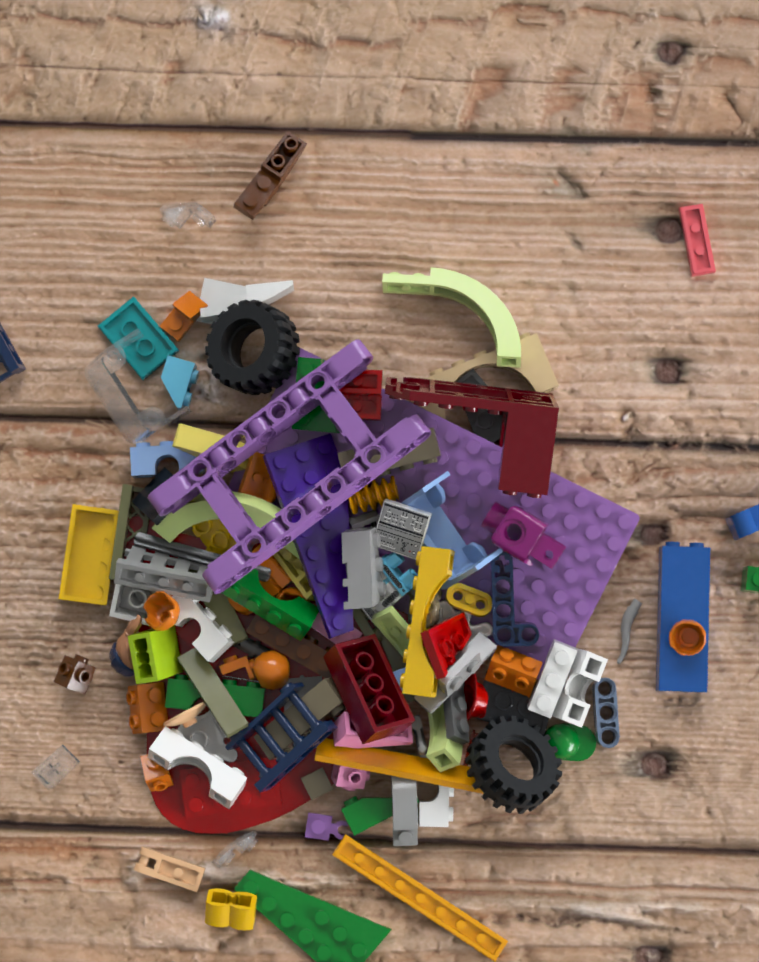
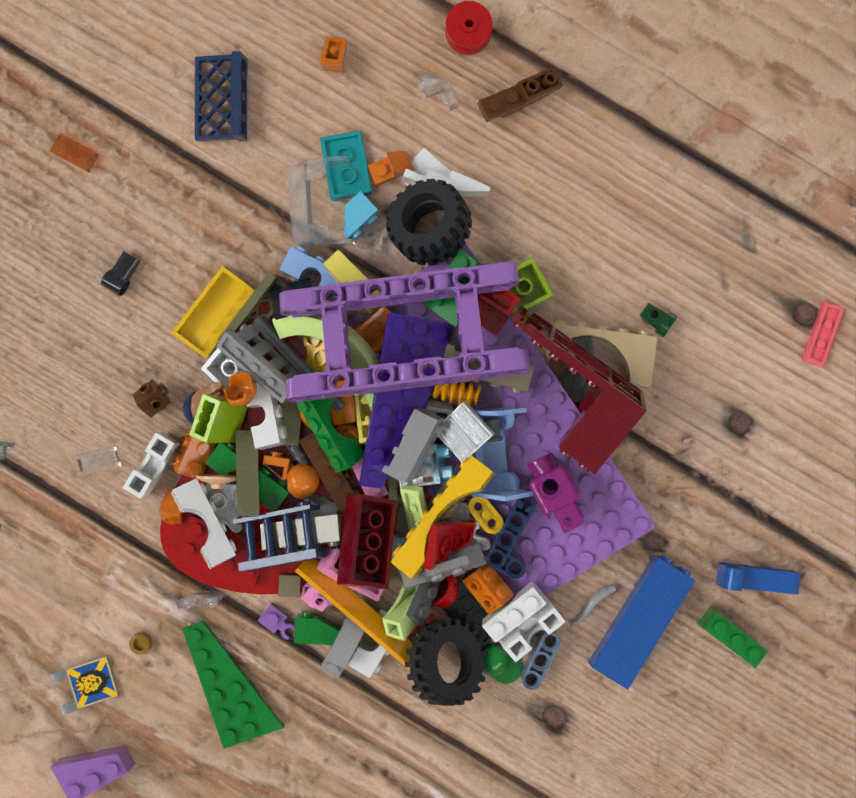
camera: 35 degrees right, 5 degrees up
light nougat plate [134,846,206,892] -> none
yellow brick [205,888,257,931] -> none
light orange tile [332,834,508,962] -> none
yellowish green arch [382,267,521,368] -> none
light grey piece [412,714,427,756] -> none
orange hair [669,619,706,656] -> none
none -> white arch [123,432,180,499]
none -> pearl gold tile [129,632,152,655]
none -> orange slope [320,36,347,73]
none -> red wheel [445,1,492,55]
none -> dark grey bush [482,418,503,442]
none -> lime brick [509,258,553,314]
none -> dark green plate [639,303,677,337]

